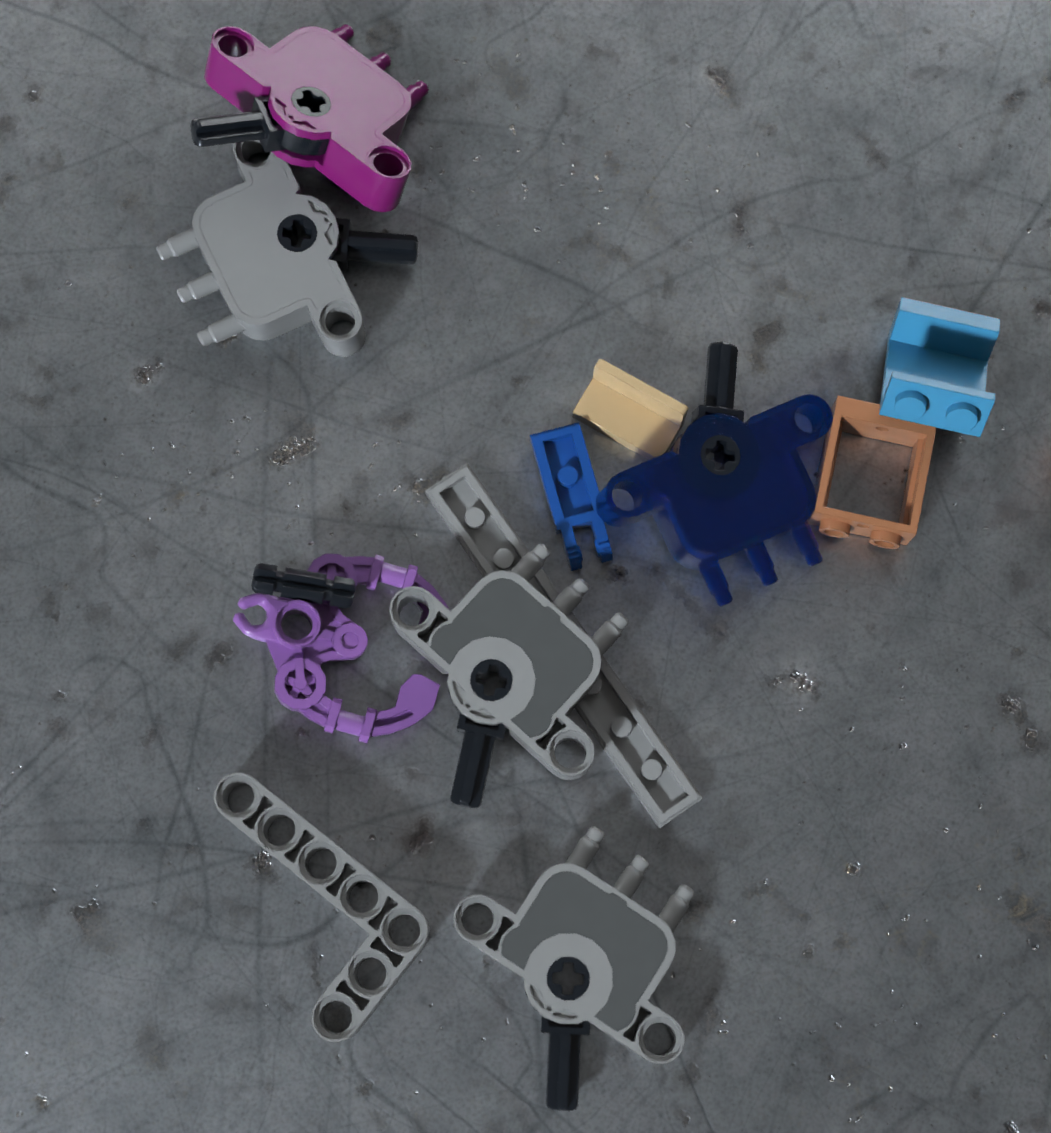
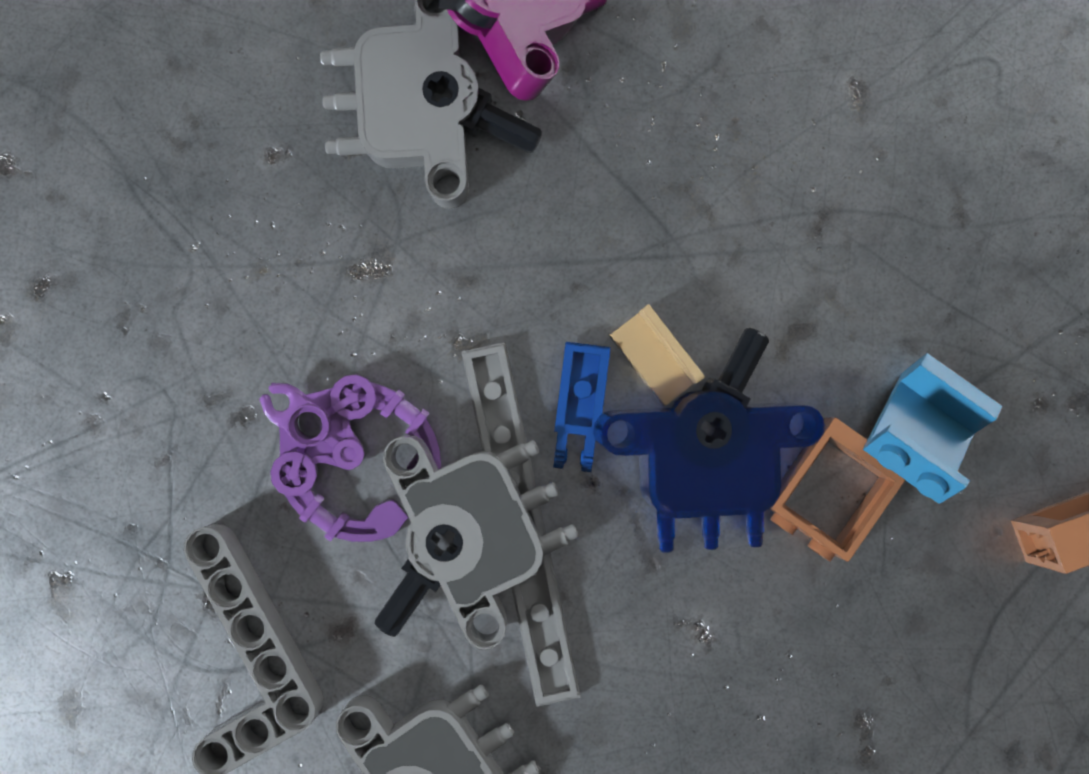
camera: 30 degrees right, 10 degrees up
black axle [251,563,356,608] -> none

